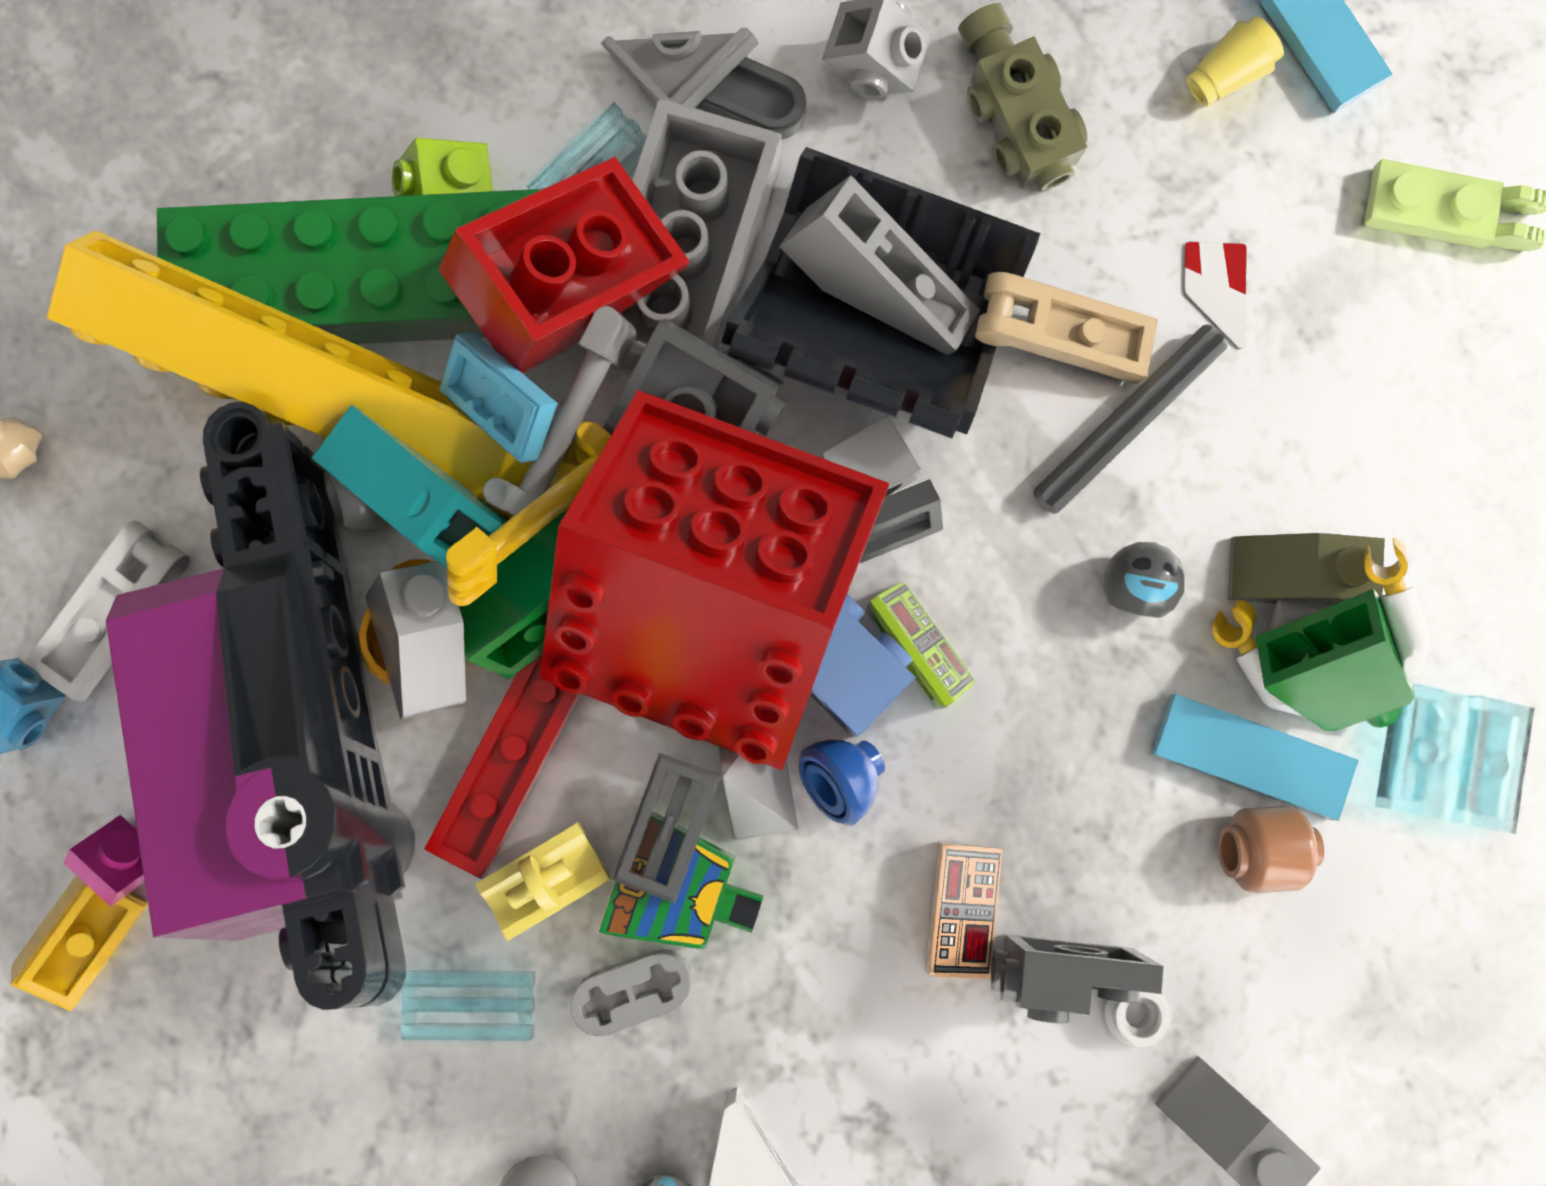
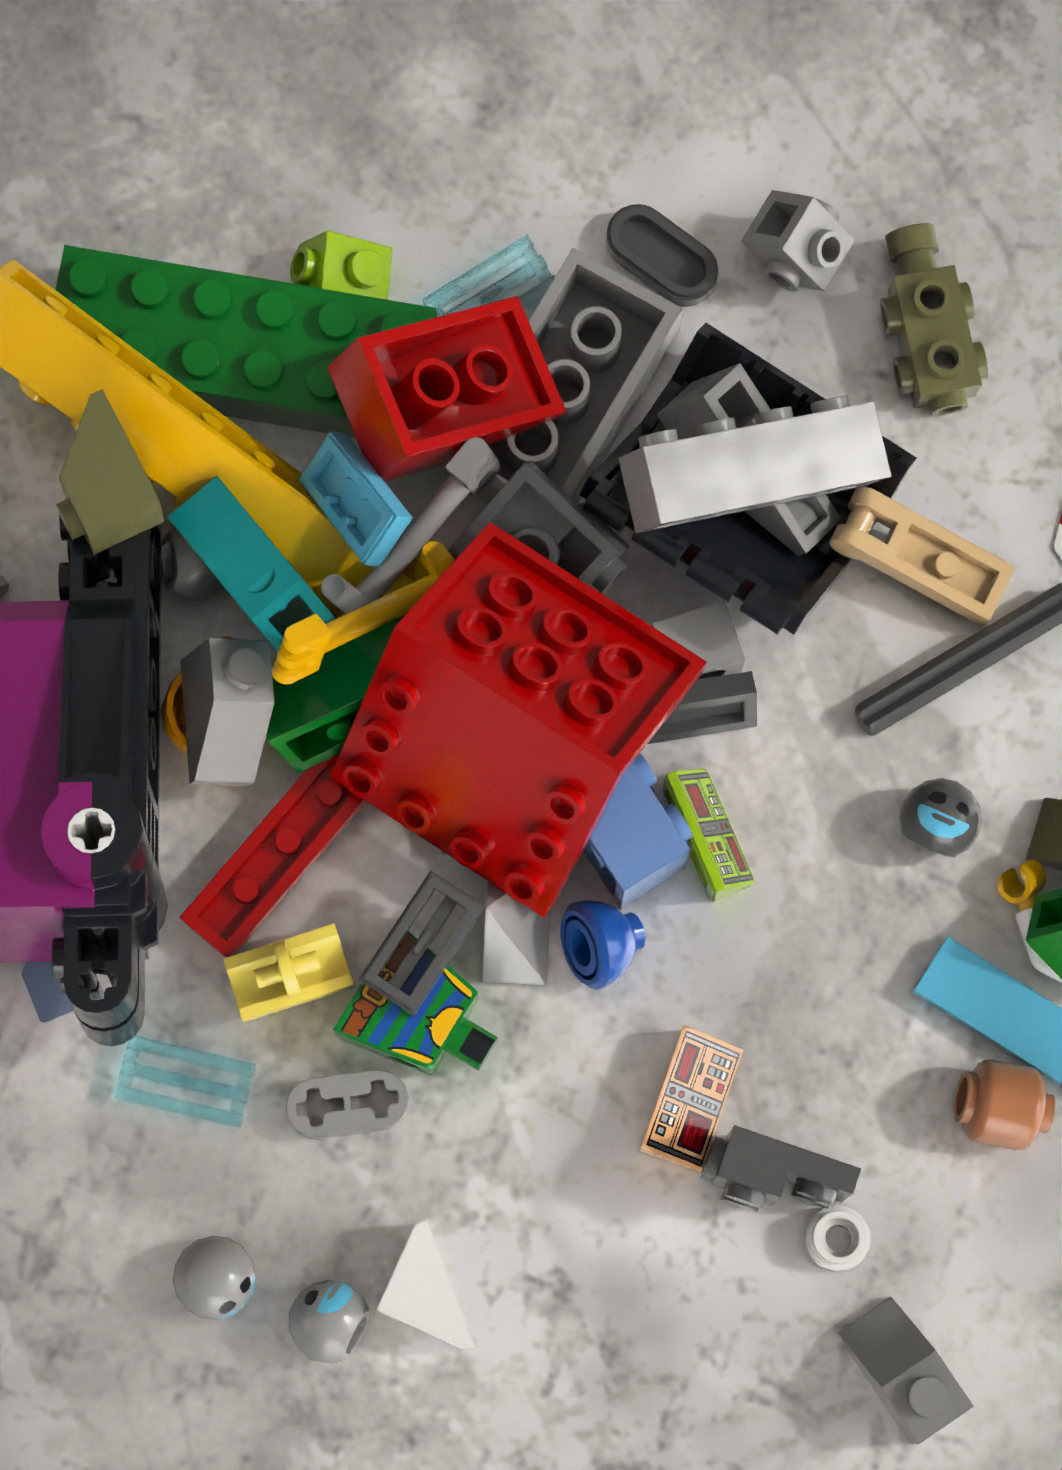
camera: 10 degrees right, 5 degrees down
light grey tile [600,28,759,108] -> none
none -> olive slope [56,389,164,555]
none -> brick [618,395,891,533]

